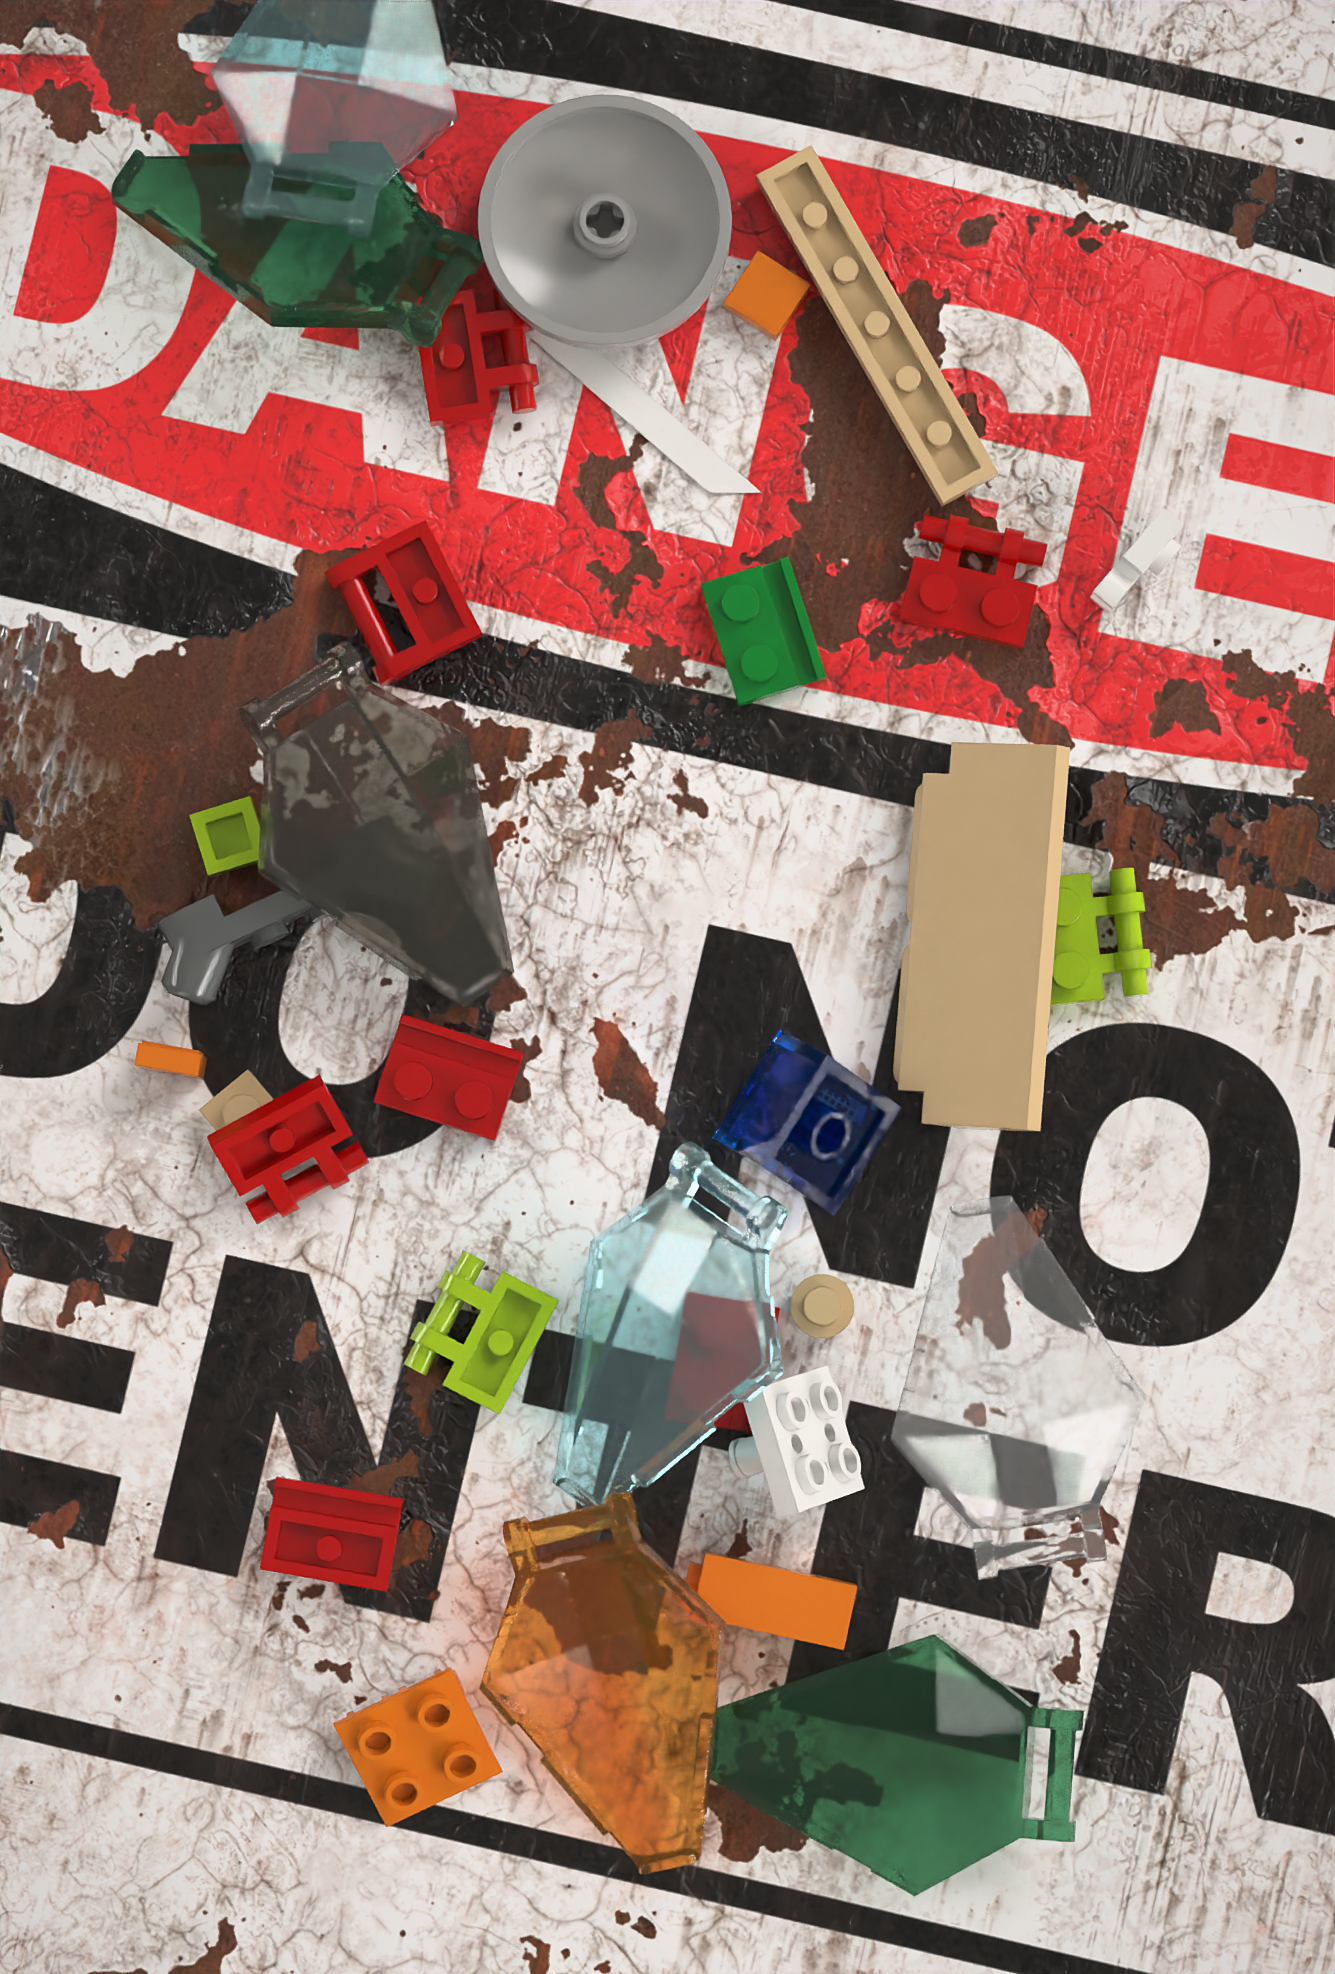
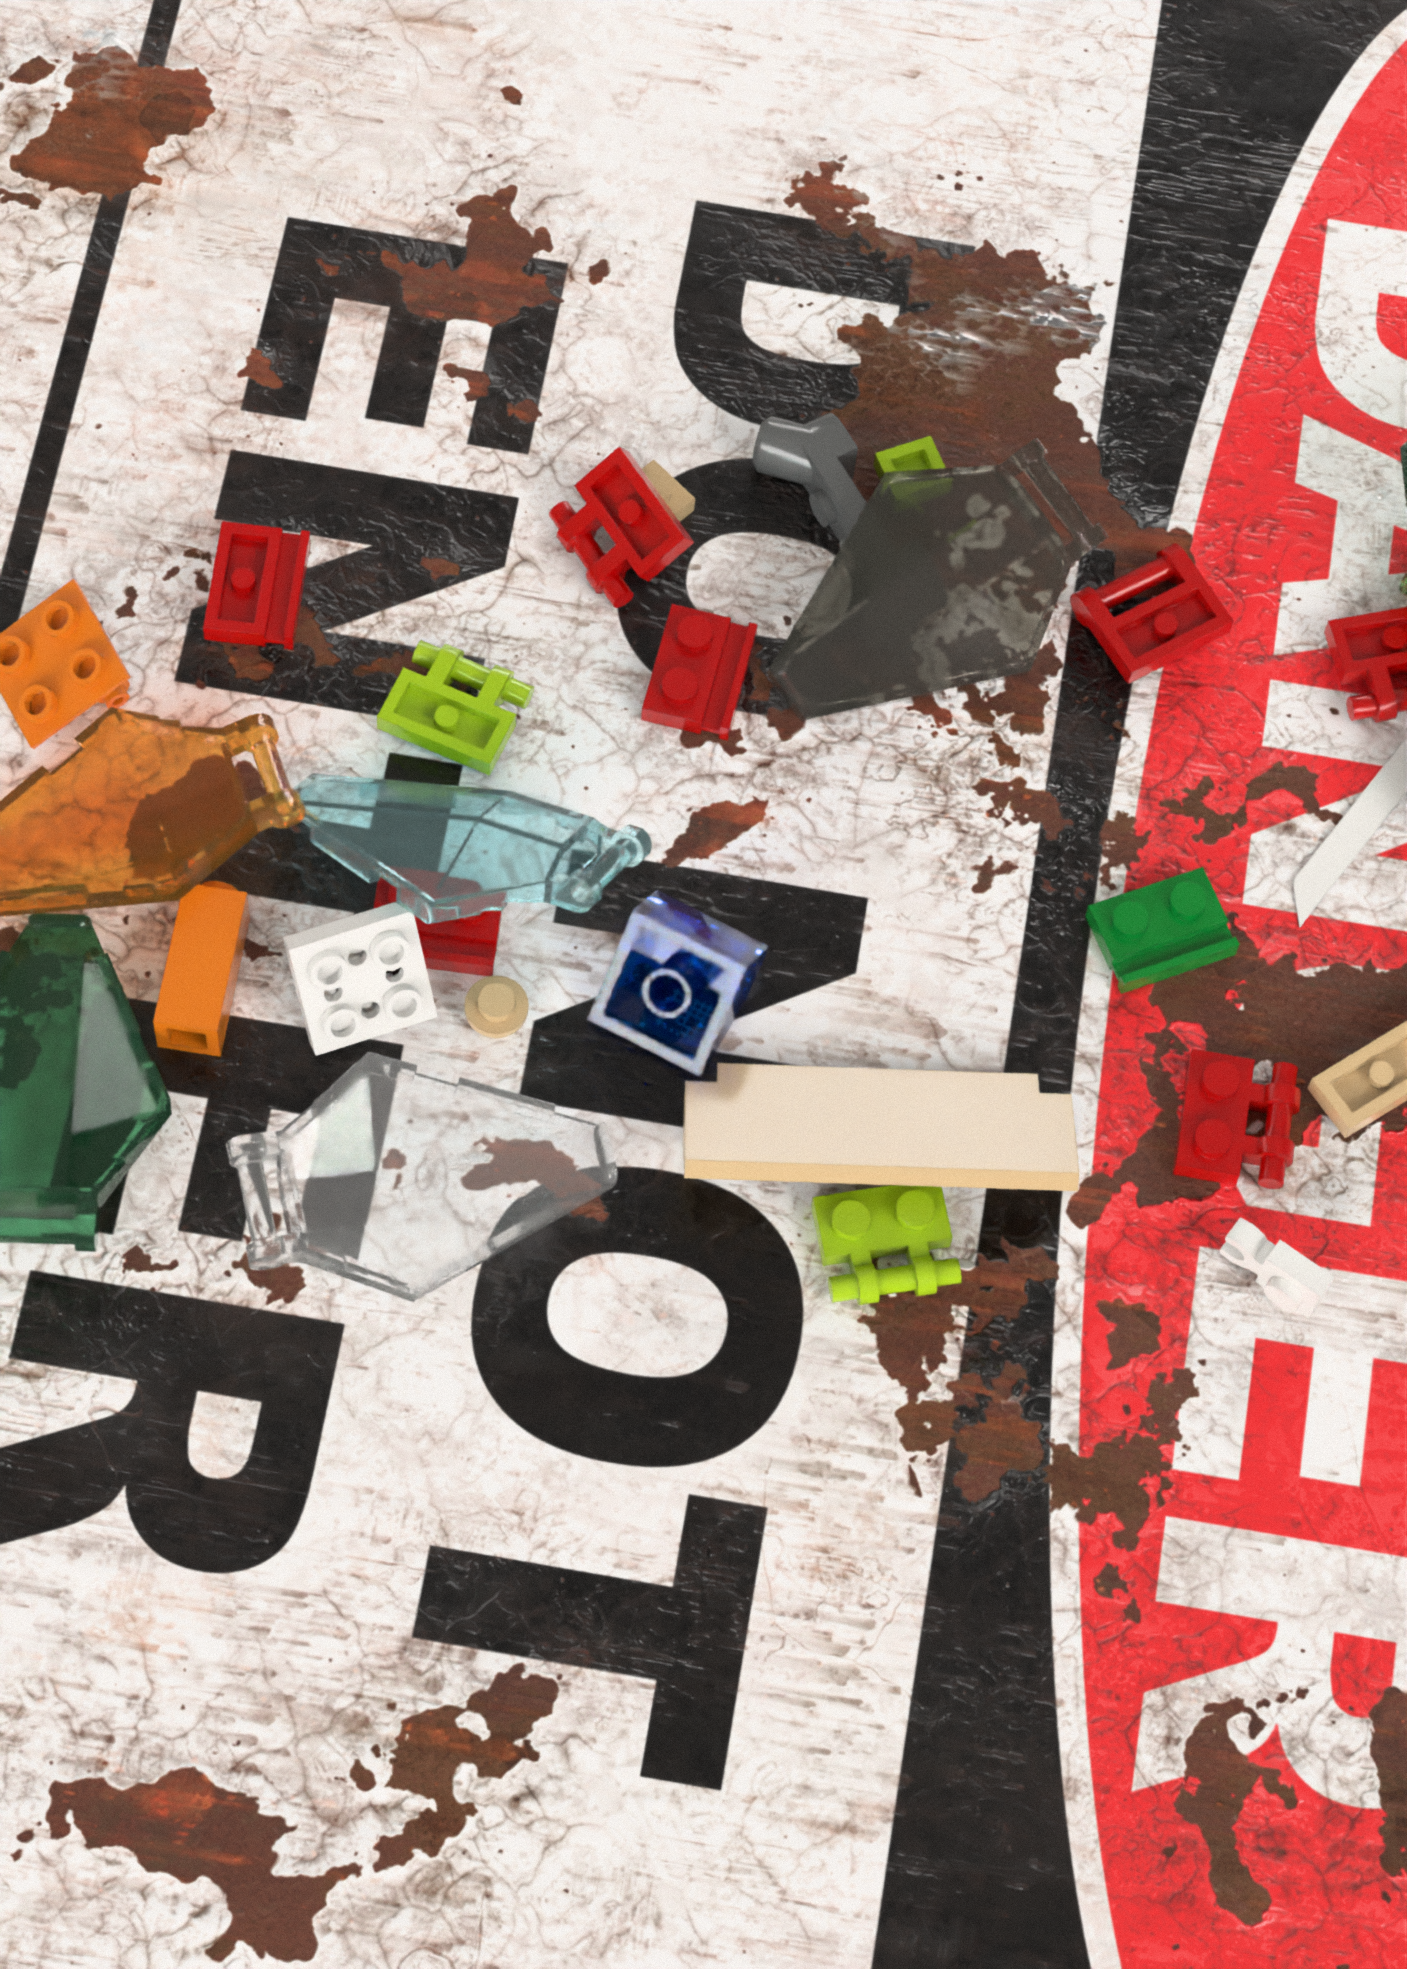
camera: 80 degrees right, 20 degrees down
orange tile [134,1040,207,1080] -> none

